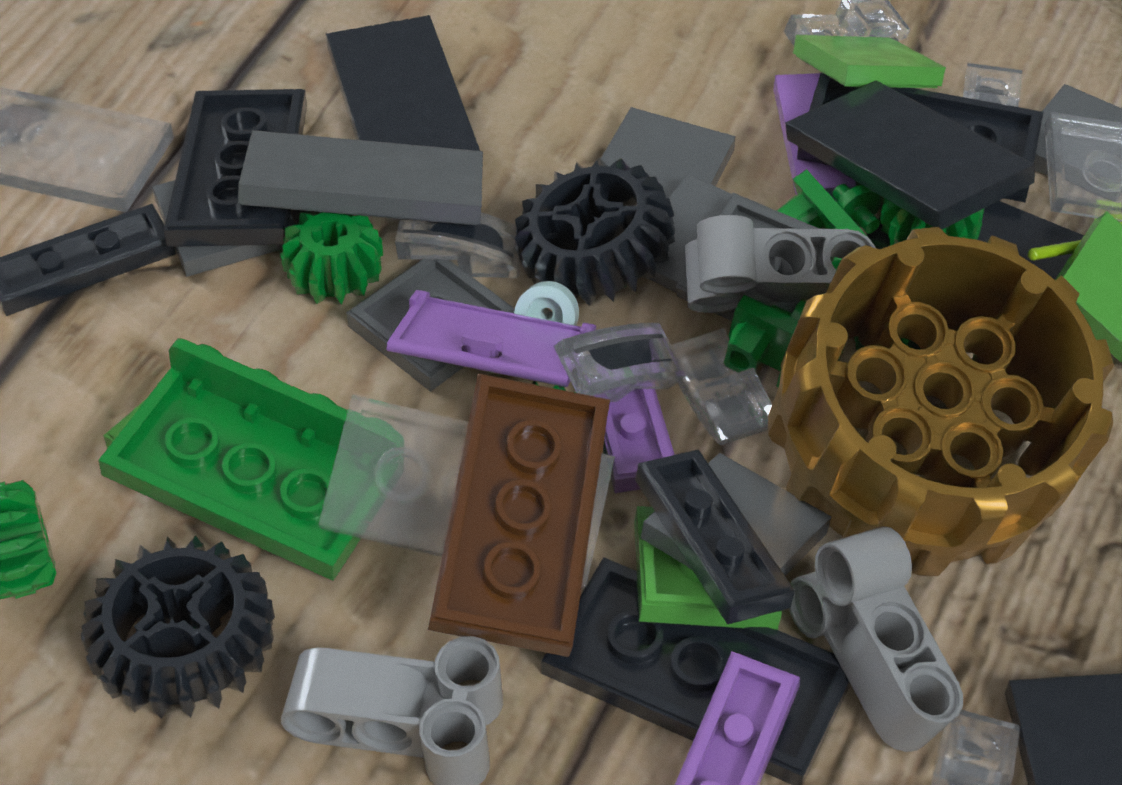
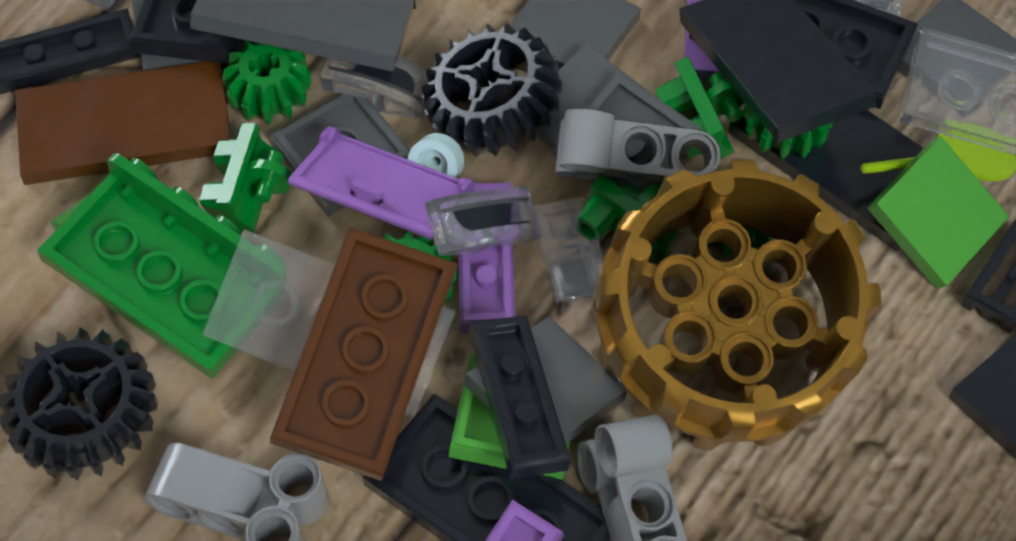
camera: 10 degrees right, 10 degrees up
none -> reddish brown tile [15,61,232,185]
none -> green hips [199,123,292,232]

